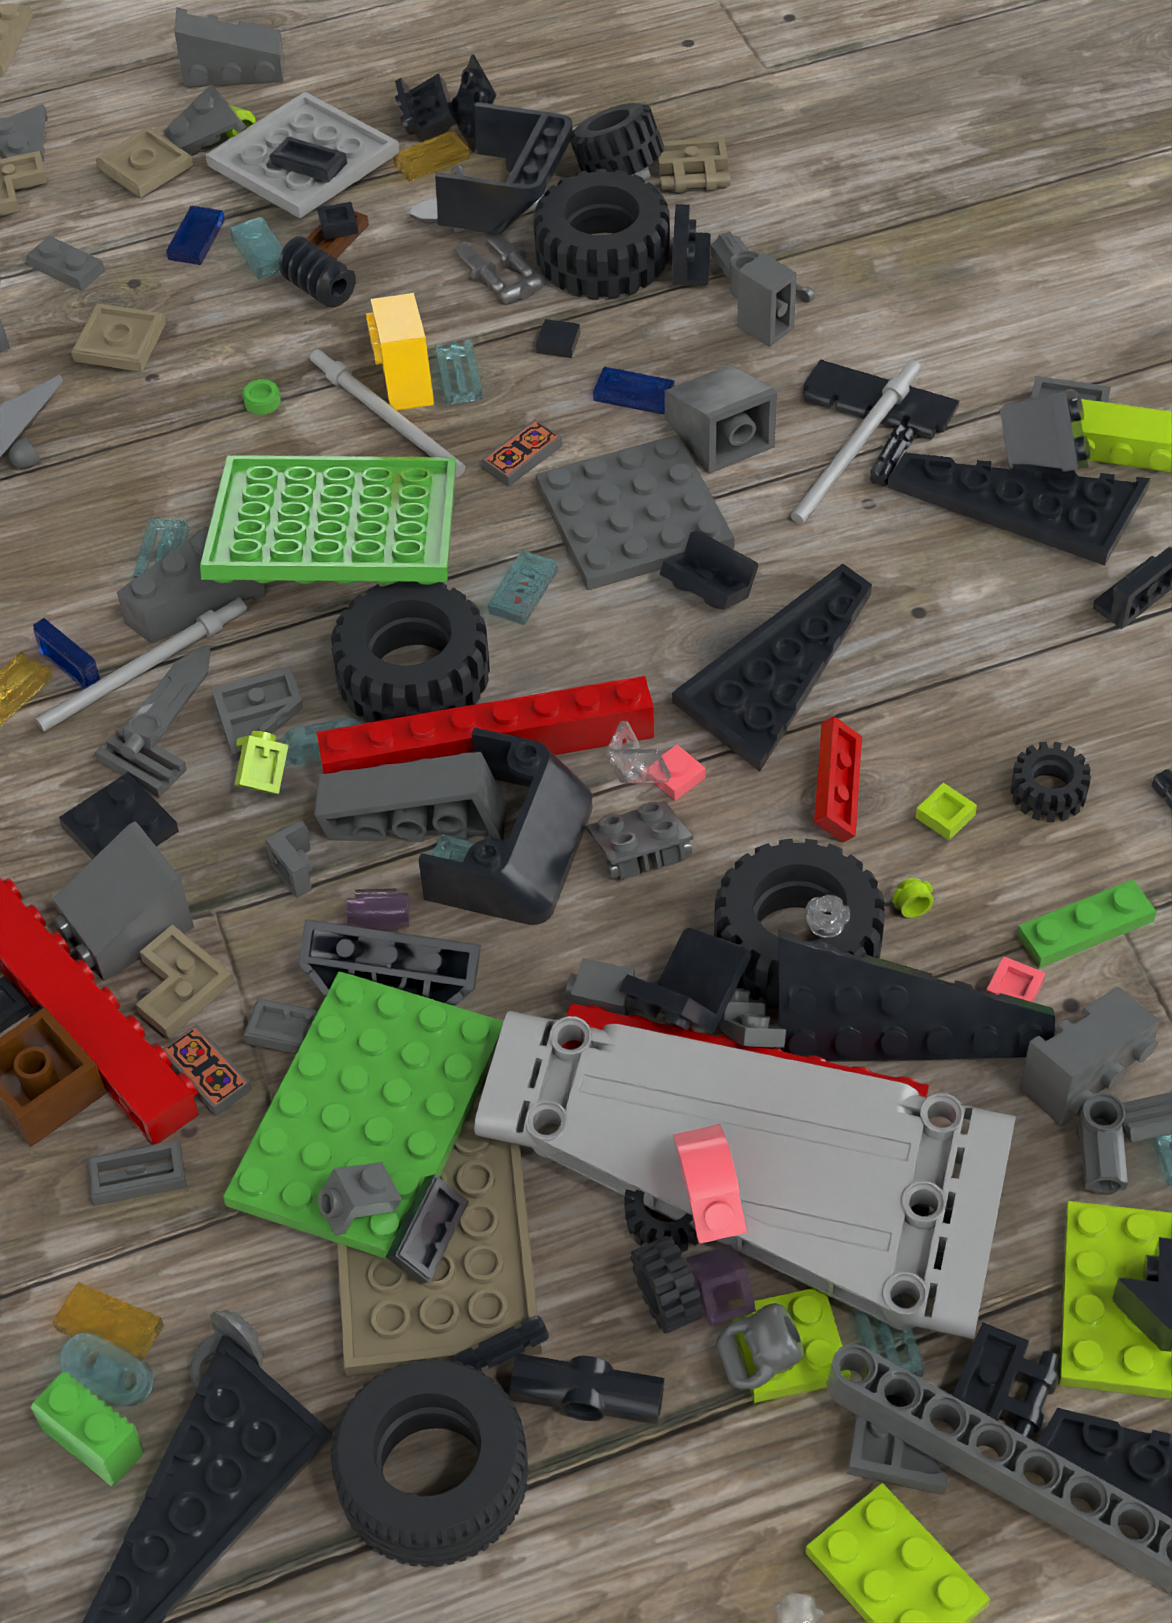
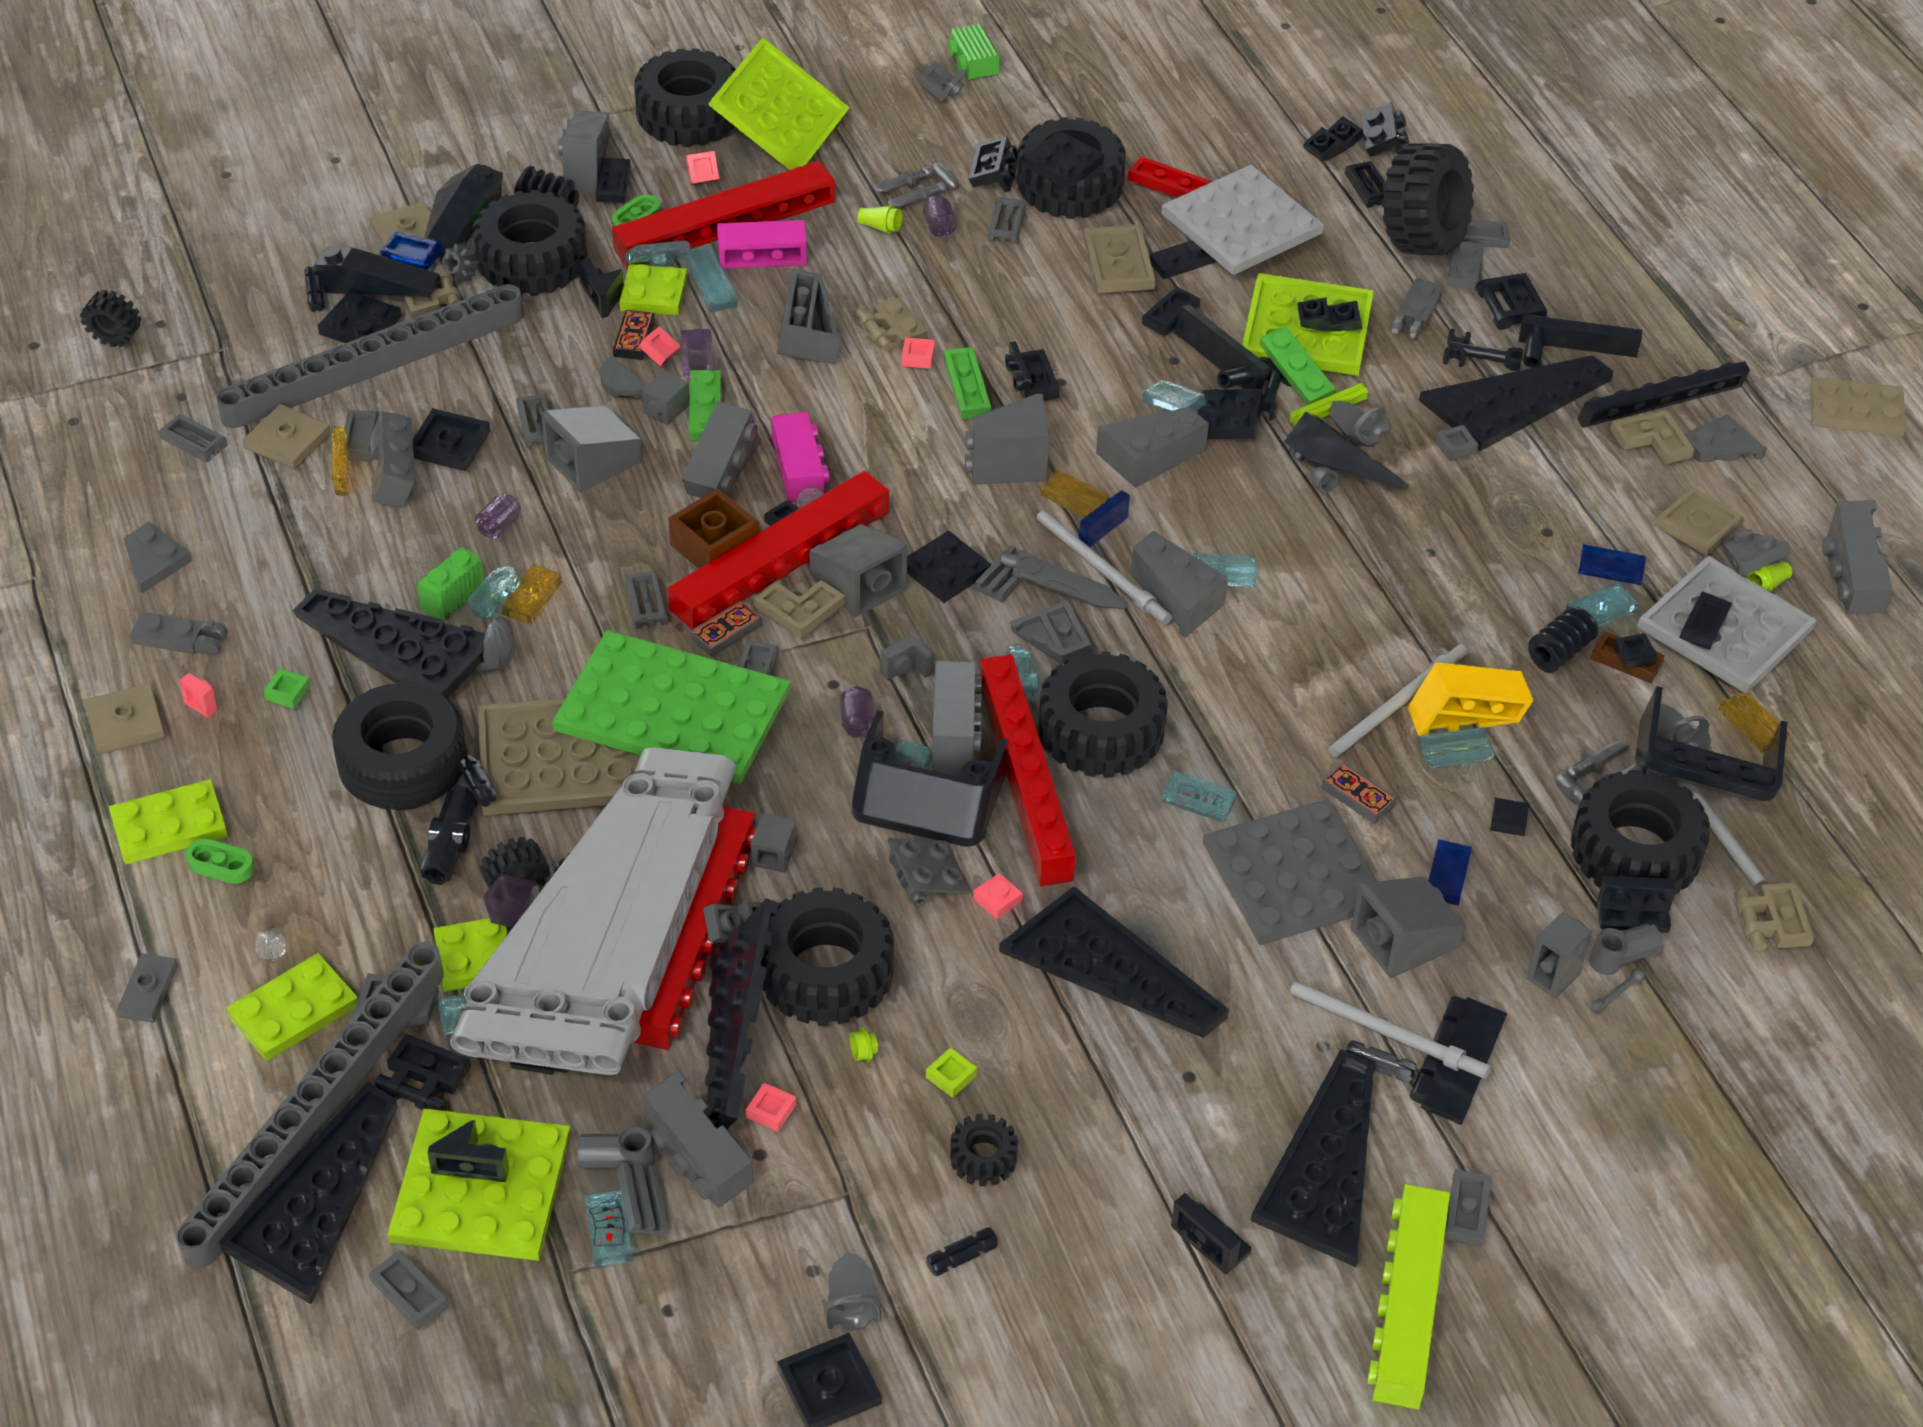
camera: 85 degrees right, 5 degrees down
dark grey plate [26,236,105,291] -> none
dark tan plate [71,304,166,372] -> none
bright green plate [200,455,456,585] -> none
lime bracket [234,731,289,795] -> none
bright green tile [242,379,281,415] -> none
black wedge [299,920,481,1006] -> none
dark grey bracket [317,1162,402,1235] -> none
black plate [386,1174,469,1284] -> none
black bracket [395,73,457,143] -> none
black hinge [451,54,497,152] -> none
black tyre [570,103,664,176] -> none
clear bracket [605,721,671,783] -> none
black bracket [619,928,751,1034] -> none
black bracket [659,530,758,610] -> none
coral brick [673,1124,747,1244] -> none
dark grey piece [716,1303,804,1390] -> none
clear plate [806,895,850,938] -> none
red plate [814,716,862,843] -> none
black bracket [1000,391,1090,472] -> none
bright green plate [1017,879,1157,968] -> none

